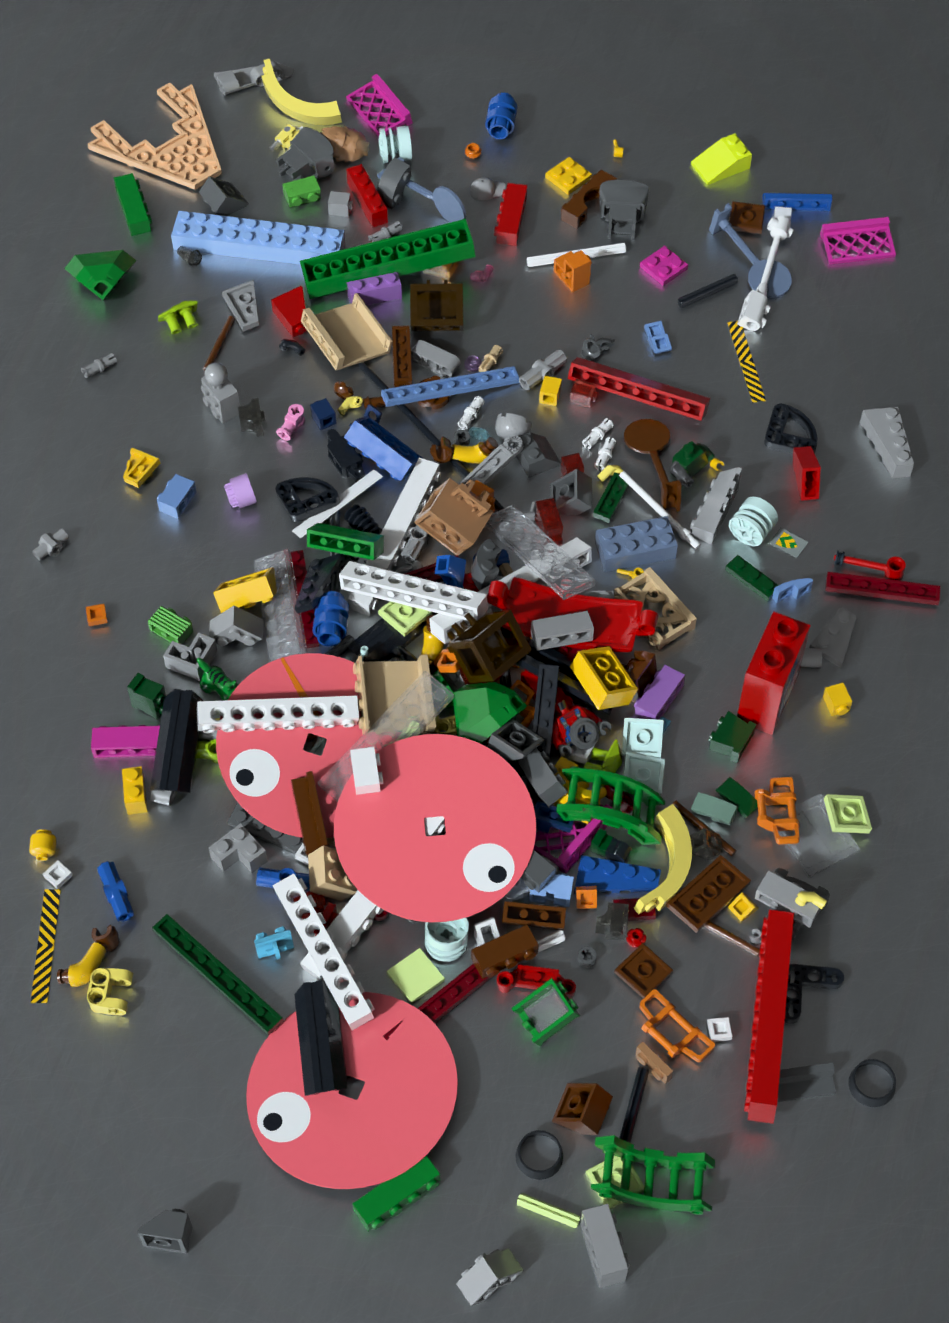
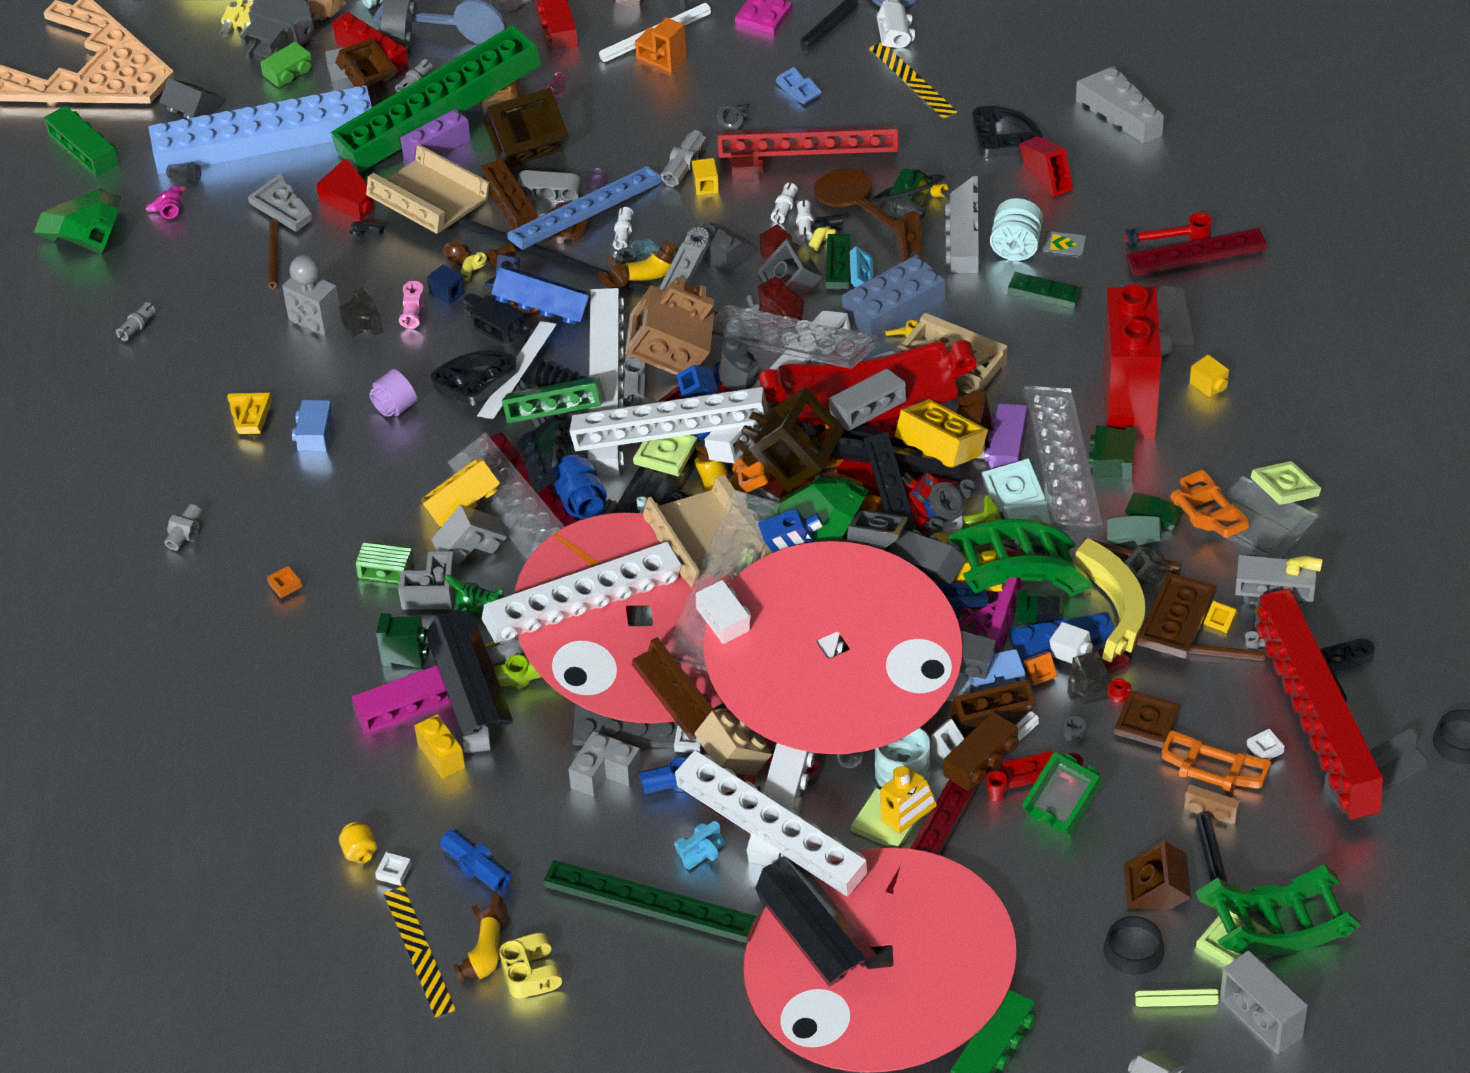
camera: 20 degrees left, 10 degrees down
lime connector [158,301,198,335] -> none
tan axle [478,345,503,372] -> none
light grey cylinder [495,413,532,446] -> none
white bar [619,471,701,549] -> none
medium blue slope [772,578,813,603] -> none
none -> dark pink animal [146,185,185,219]
none -> reddish brown brick [335,38,398,87]
none -> blue torso [758,509,823,553]
none -> black arm [812,215,843,230]
none -> medium azure plate [850,246,874,288]
none -> black piece [872,174,945,203]
none -> yellow torso [880,766,937,834]
none -> clear plate [1022,385,1103,533]
none -> white brick [1050,622,1093,666]

